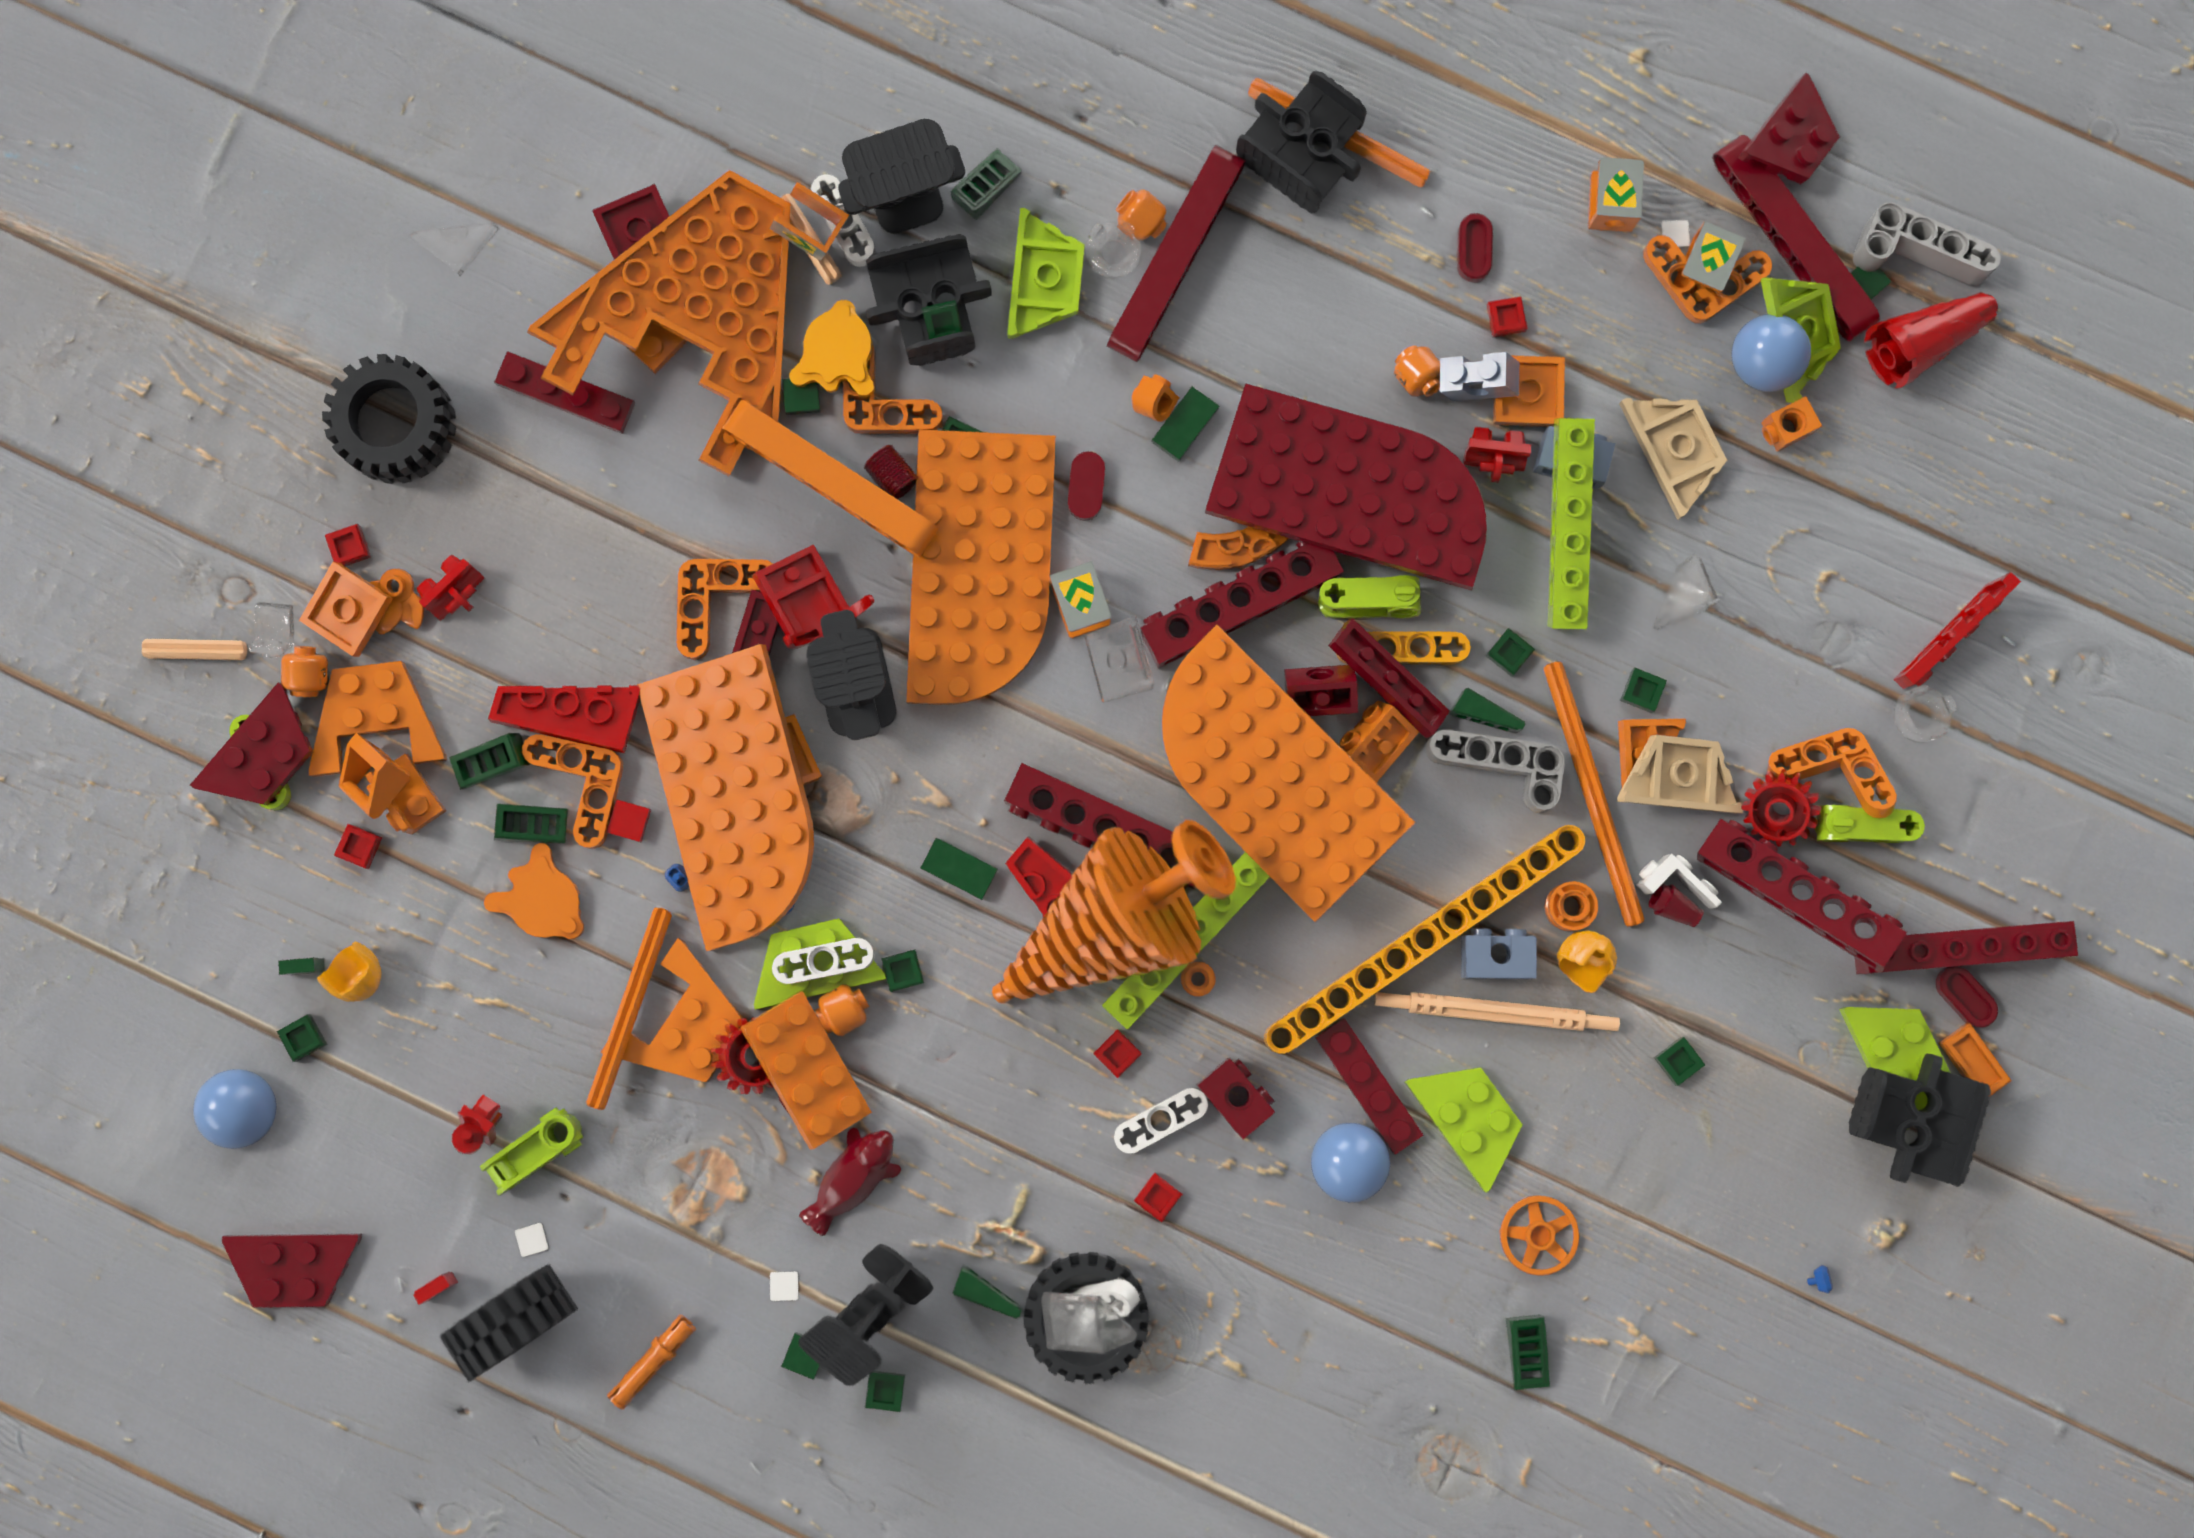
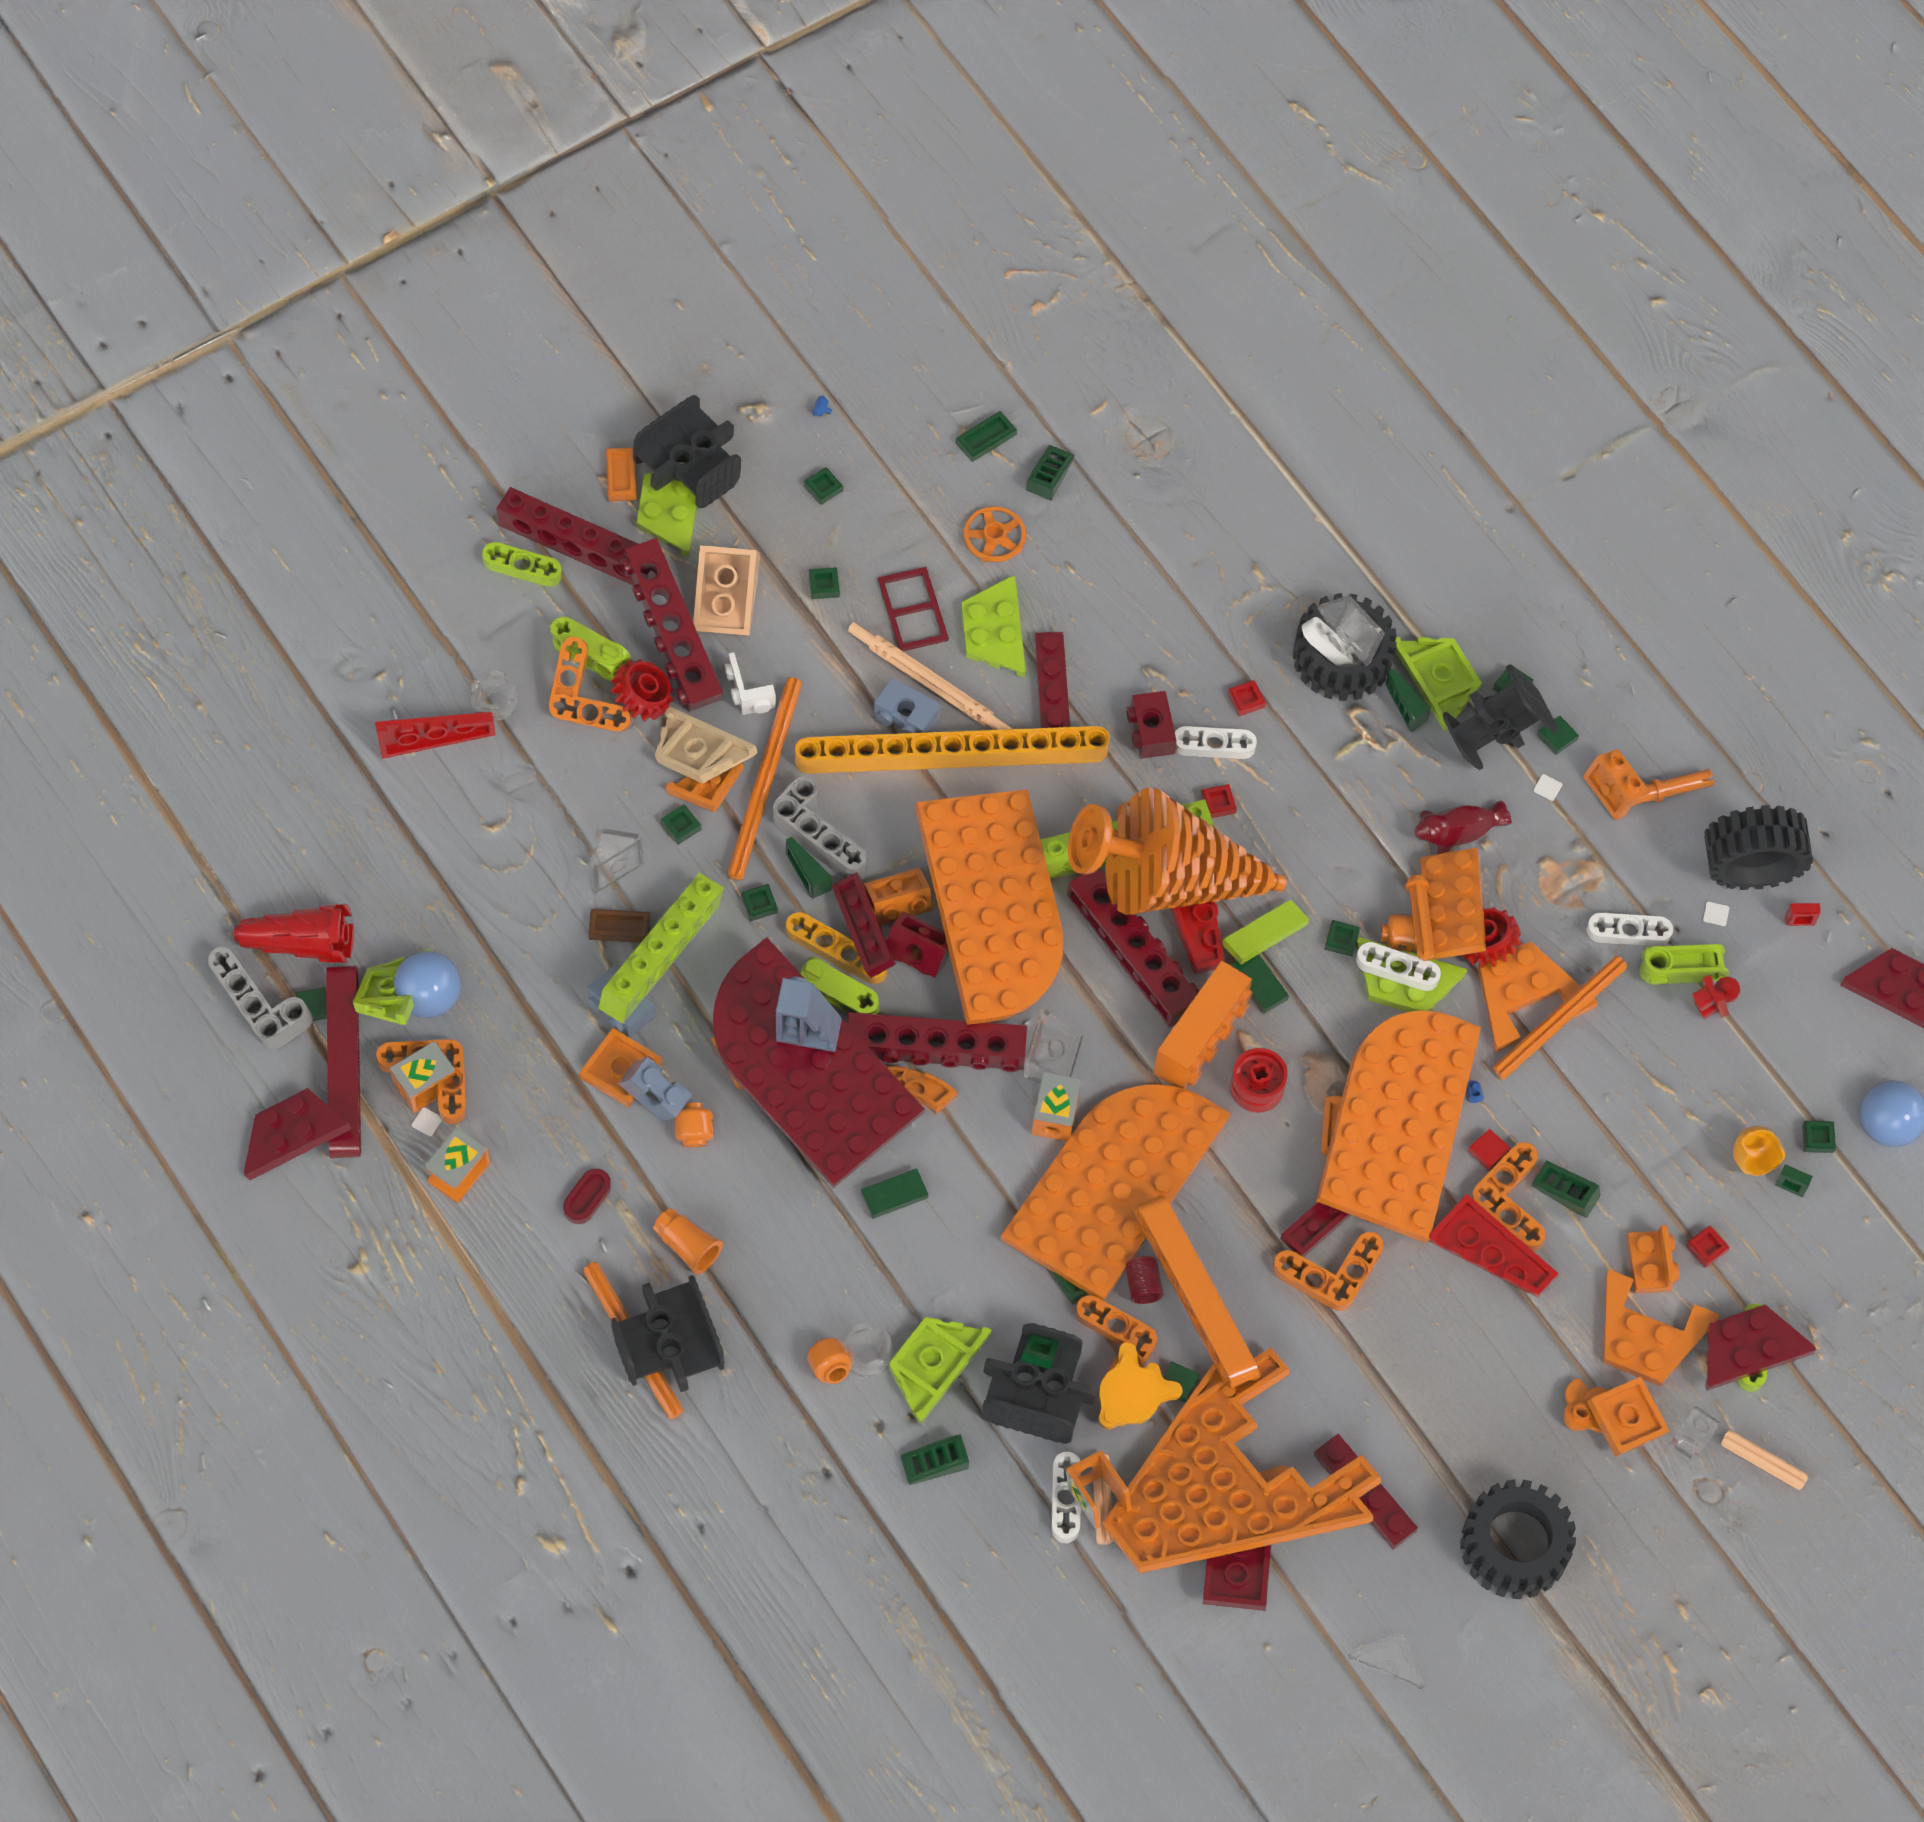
camera: 150 degrees left, 20 degrees down
orange head [281,646,328,697] -> none
red tile [325,524,371,567] -> none
orange tile [339,733,411,819] -> none
red hips [417,555,485,621] -> none
dark green slope [449,733,531,790] -> none
orange tile [484,843,584,939] -> none
red piece [752,544,874,649] -> none
black piece [806,610,897,740] -> none
black piece [838,119,965,234] -> none
dark red tile [1068,451,1105,521] -> none
dark red beam [1107,145,1246,362] -> none
orange plate [1132,374,1180,422] -> none
medium blue piece [1311,1123,1390,1202] -> none
red hips [1463,427,1531,483] -> none
red tile [1486,296,1528,338] -> none
orange wheel [1544,881,1598,931] -> none
light orange hair [1557,930,1617,993] -> none
tan wing [1619,398,1727,520] -> none
dark red cone [1649,883,1704,927] -> none
orange brick [1761,396,1822,452] -> none
dark red tile [1936,966,1998,1027] -> none
none -> lime beam [482,542,562,587]
none -> reddish brown tile [589,909,650,943]
none -> orange plant [653,1208,723,1275]
none -> light nougat slope [693,545,760,636]
none -> sand blue wedge [776,977,842,1052]
none -> dark green tile [804,467,843,505]
none -> dark red window [877,567,949,652]
none -> dark green tile [956,410,1017,462]
none -> orange brick [1153,961,1252,1089]
none -> lime tile [1222,899,1309,964]
none -> red wheel [1230,1048,1288,1113]
none -> lime wing [1395,637,1482,731]
none -> orange axle [1405,875,1435,961]
none -> orange bracket [1583,749,1650,821]
none -> white beam [1586,913,1673,946]

